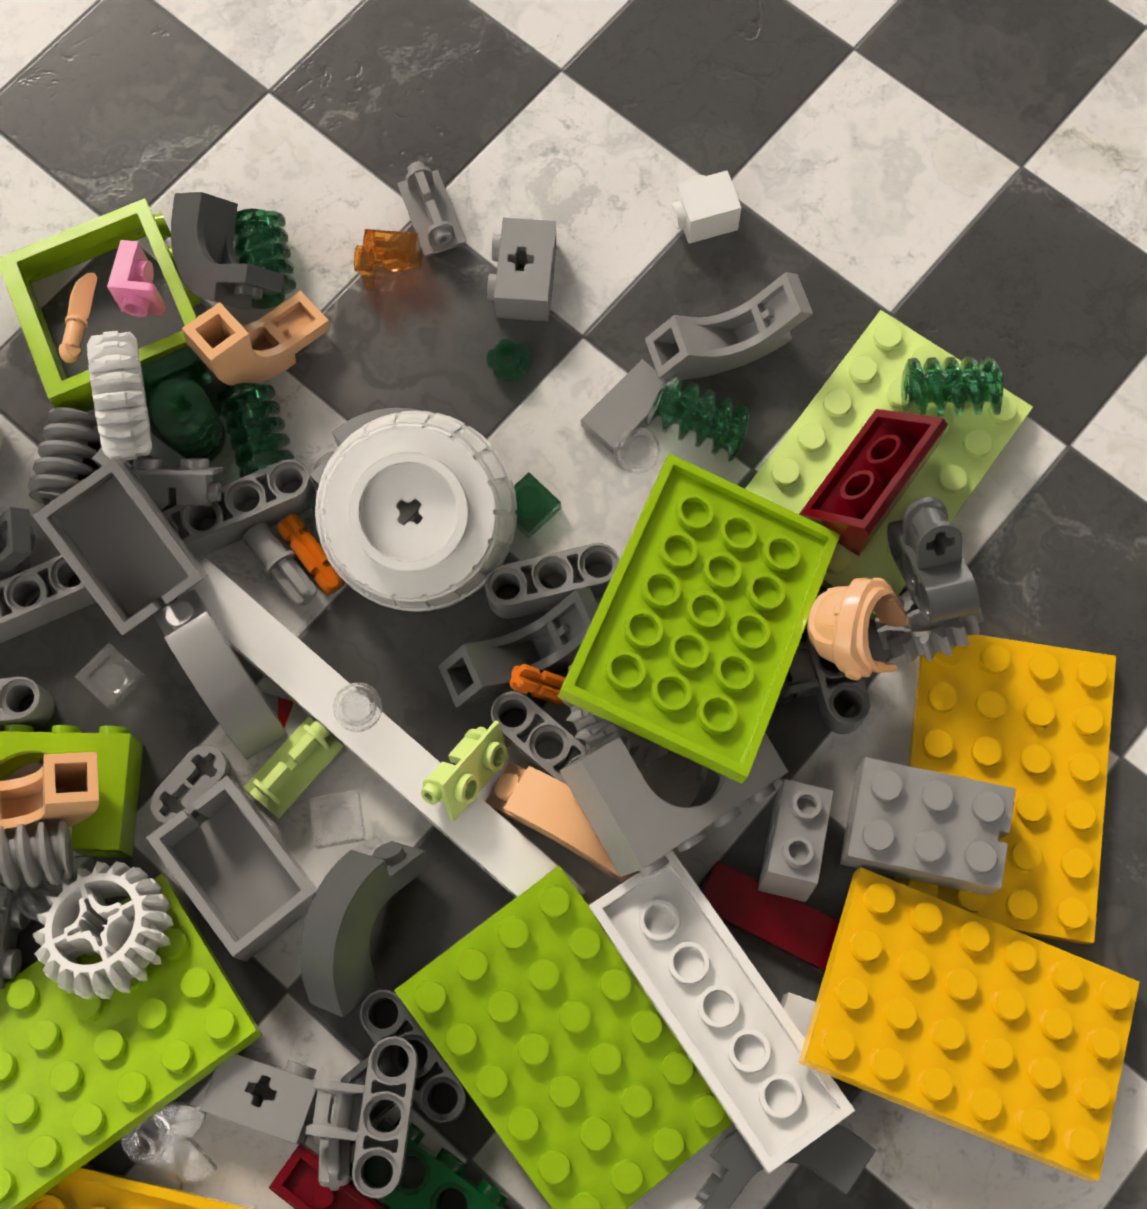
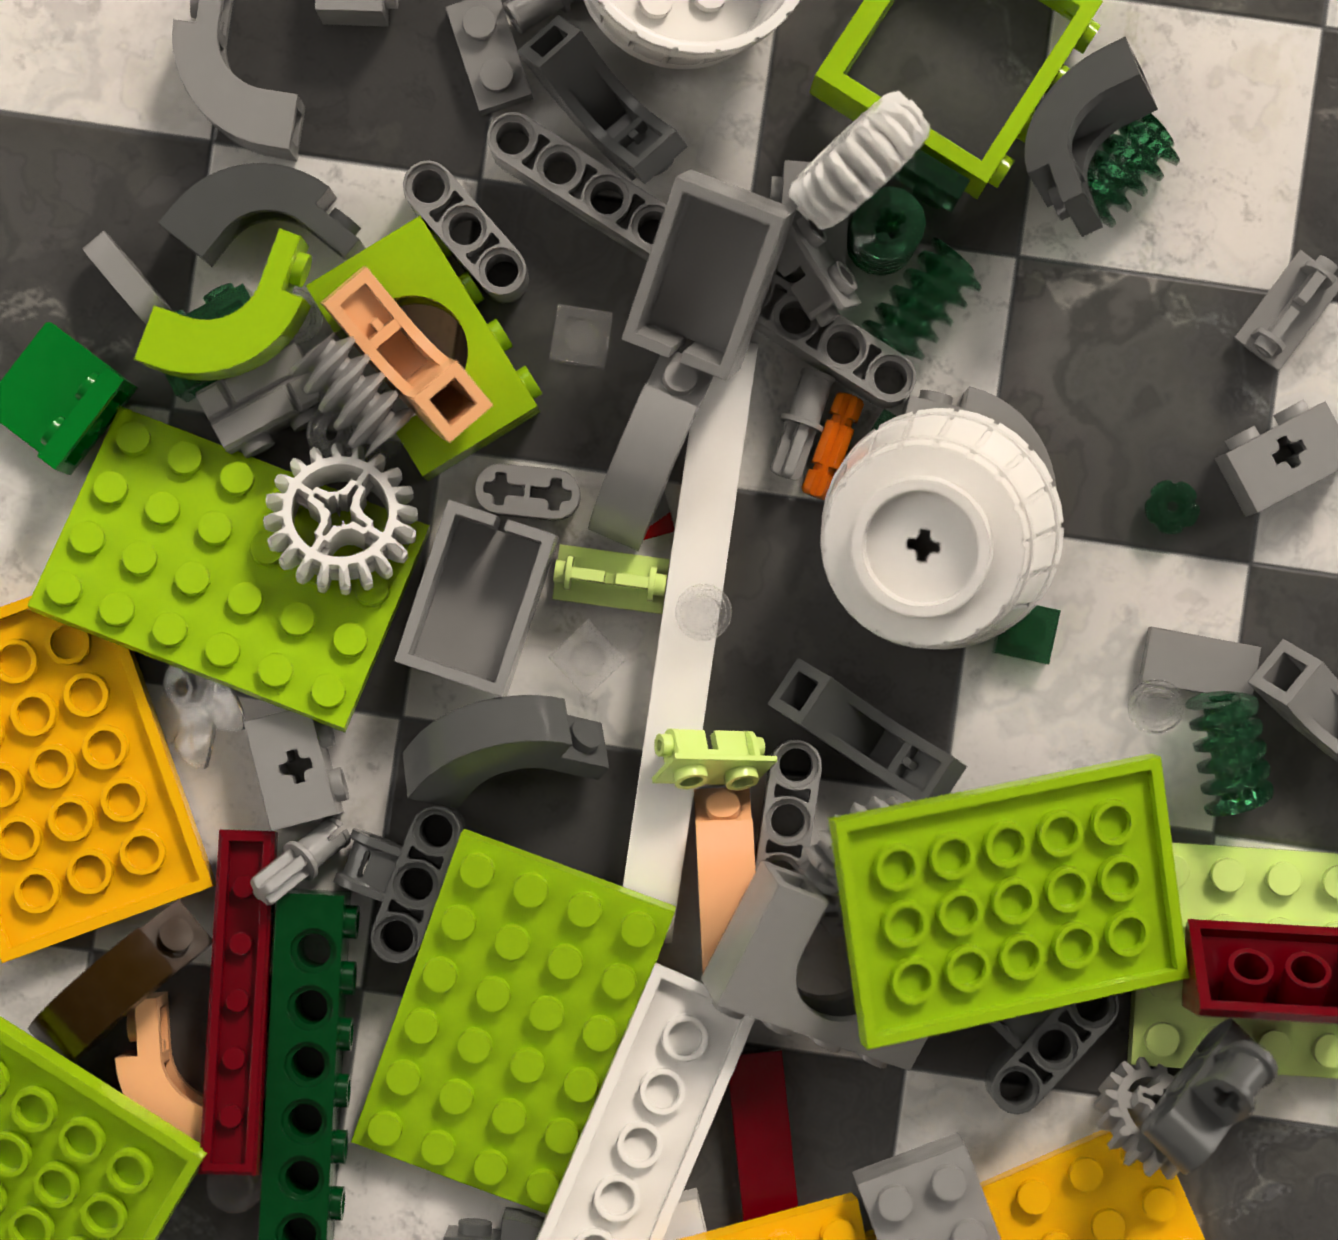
camera: 55 degrees right, 15 degrees up
light grey piece [28,407,101,505] -> none
light nougat piece [59,273,97,363] -> none
bright pink bracket [107,240,166,317] -> none
light nougat arch [182,290,330,386] -> none
light grey piece [305,1036,418,1198] -> none
clear orange bracket [354,229,423,288] -> none
light grey beam [485,543,619,619] -> none
orange axle [509,664,570,708] -> none
light grey brick [757,779,833,902] -> none
light nougat helmet [807,577,909,680] -> none

